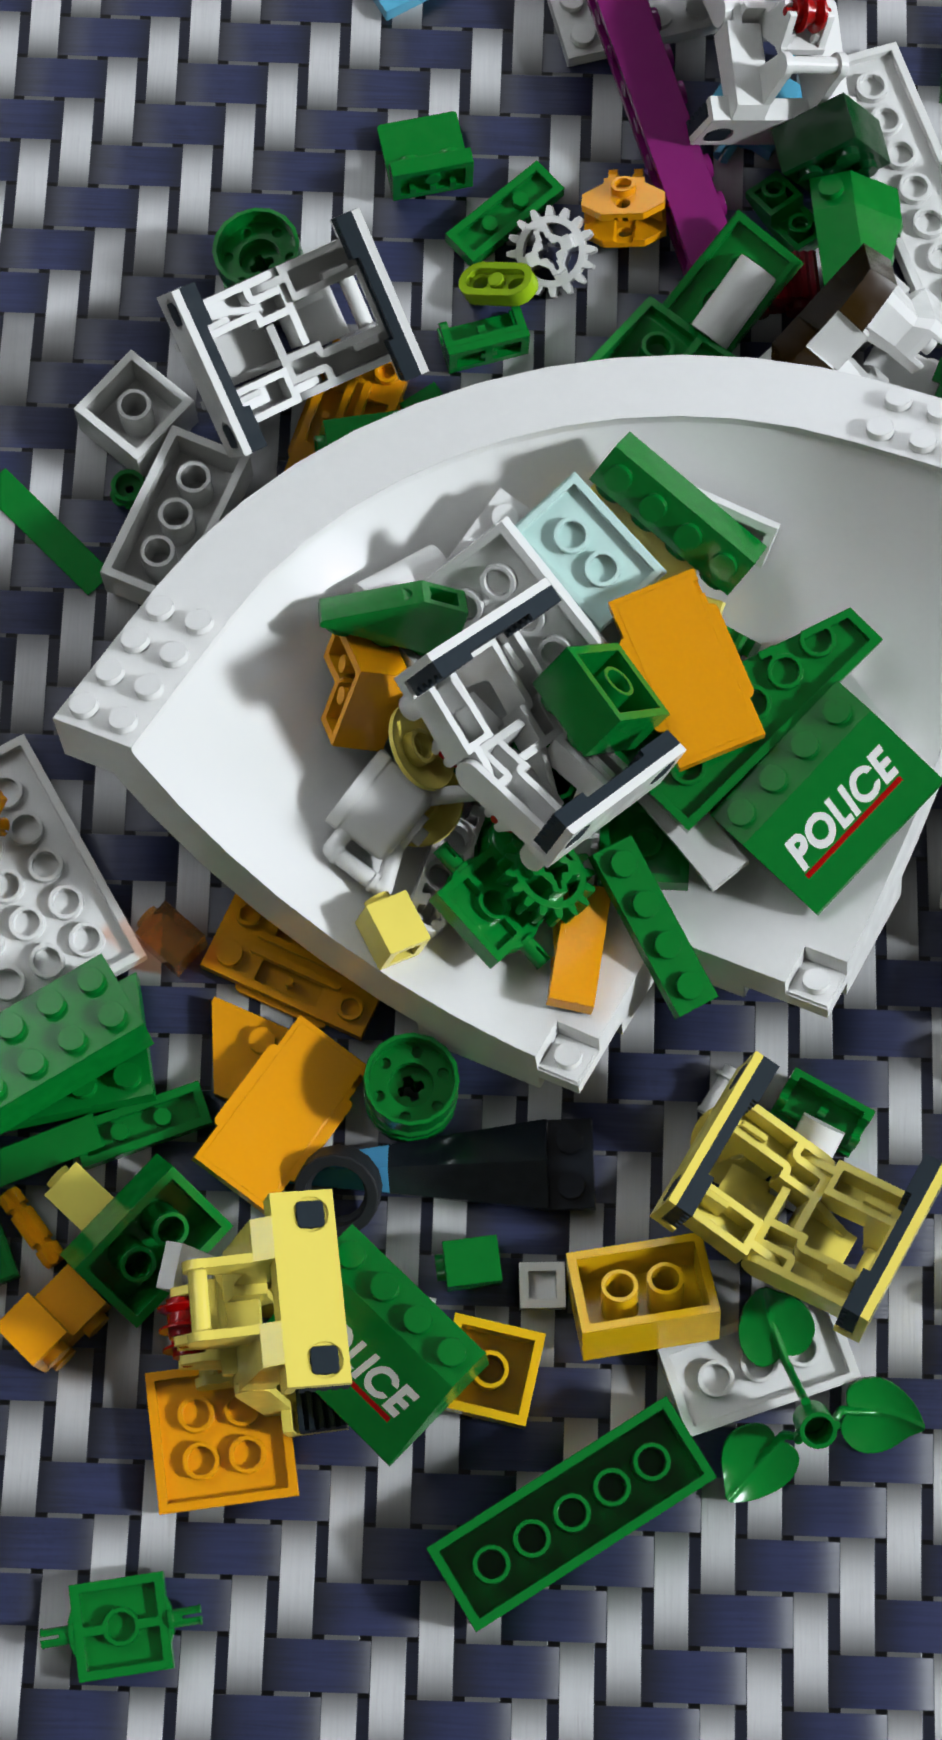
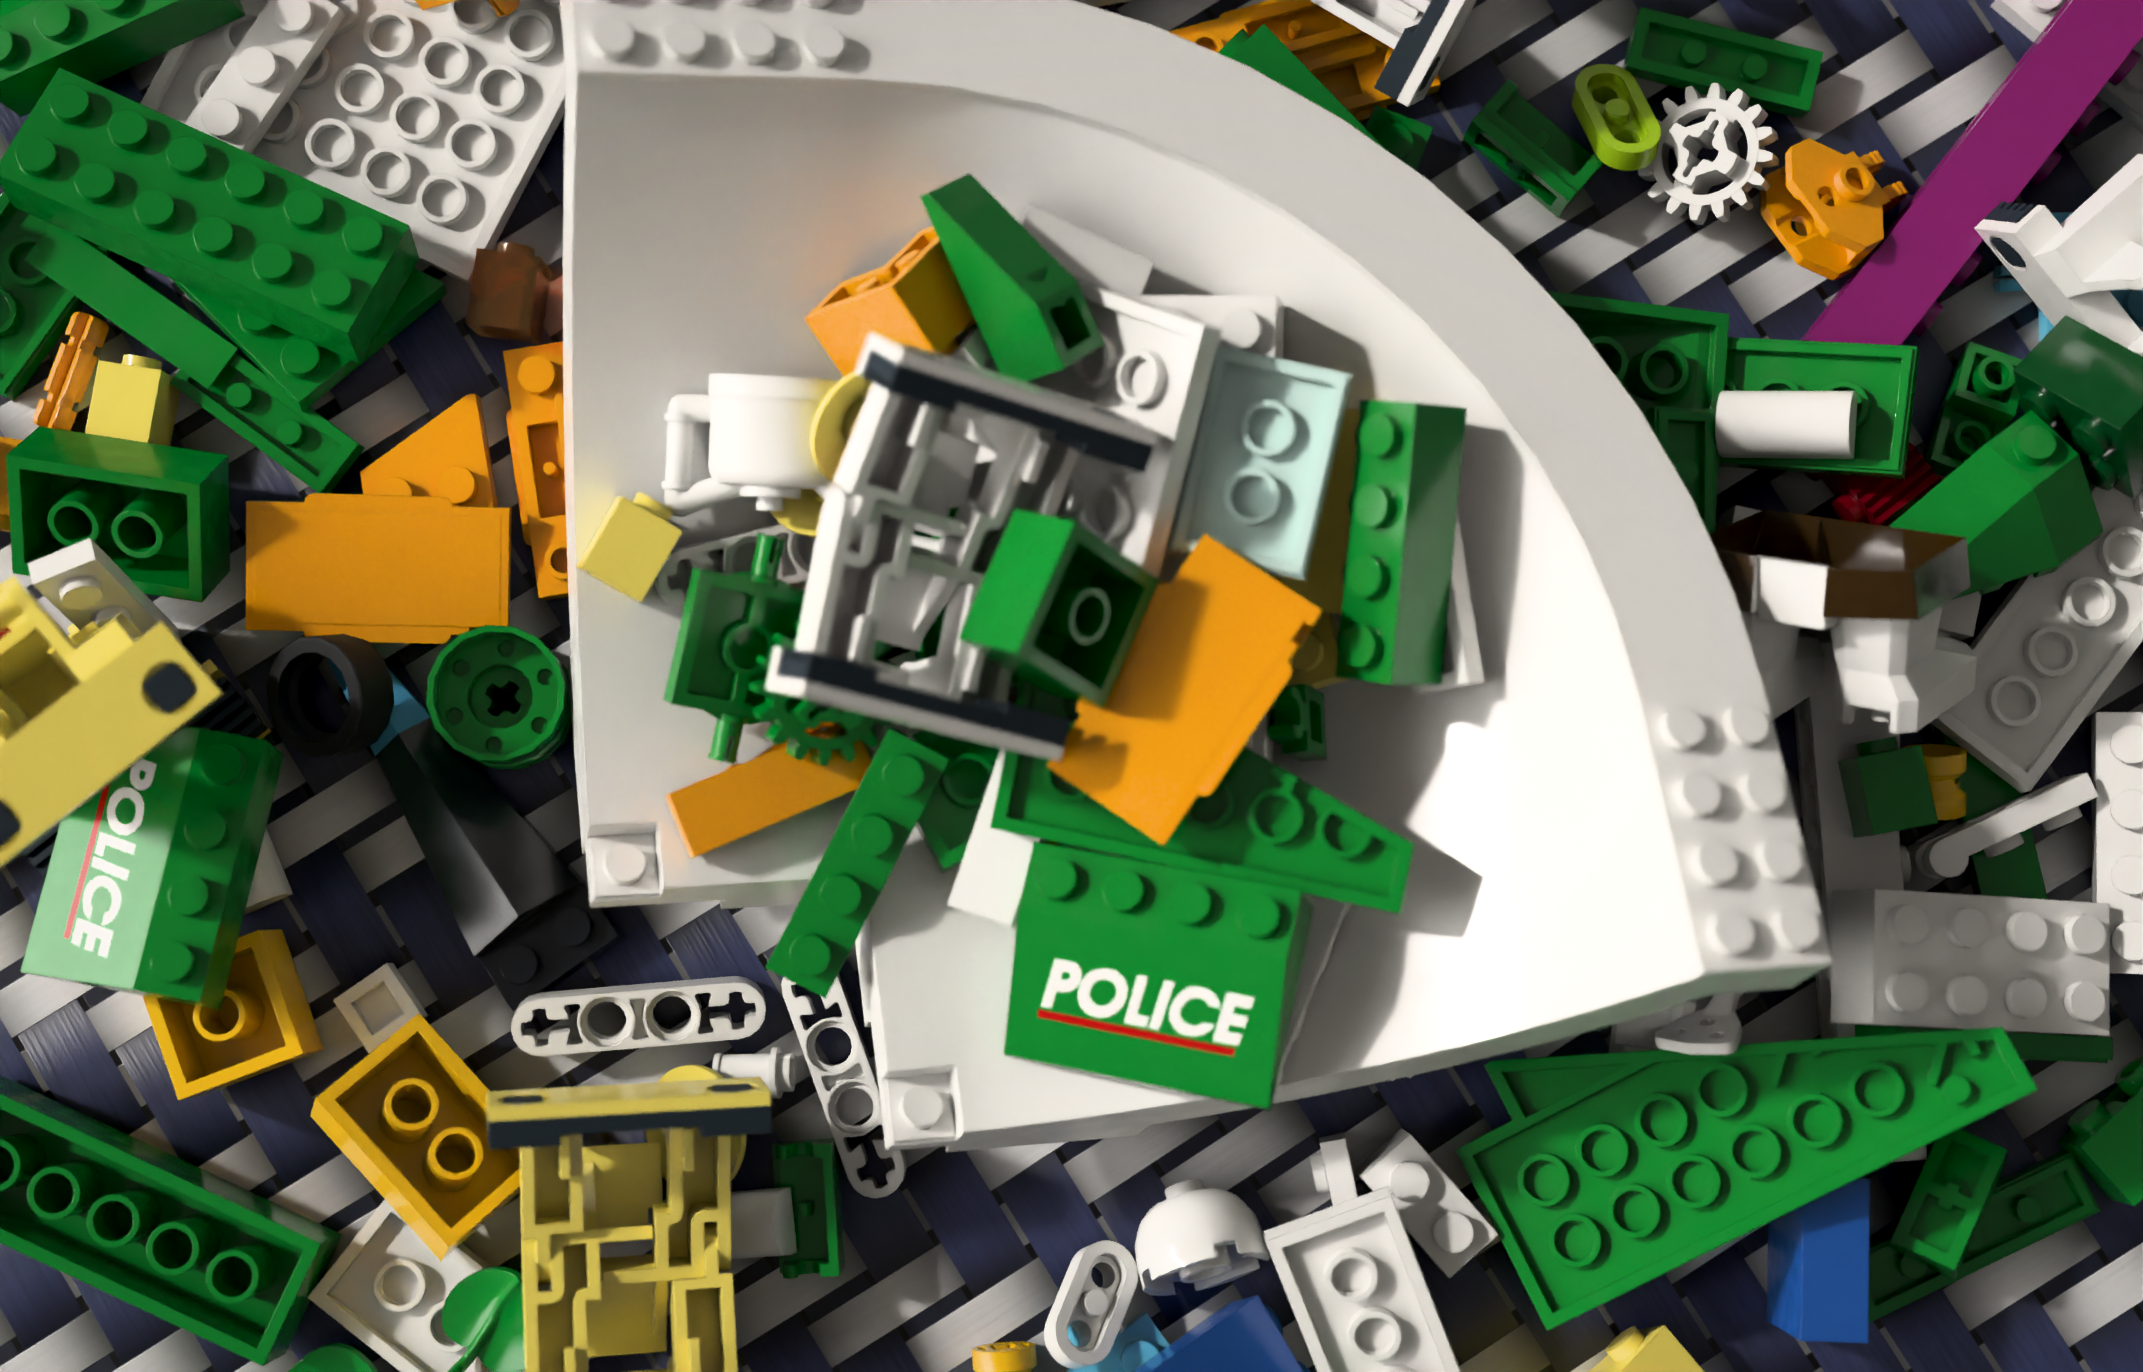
camera: 60 degrees right, 10 degrees up
green brick [434,1234,503,1292] -> none
none -> white beam [511,976,766,1056]
none -> white beam [781,974,907,1199]

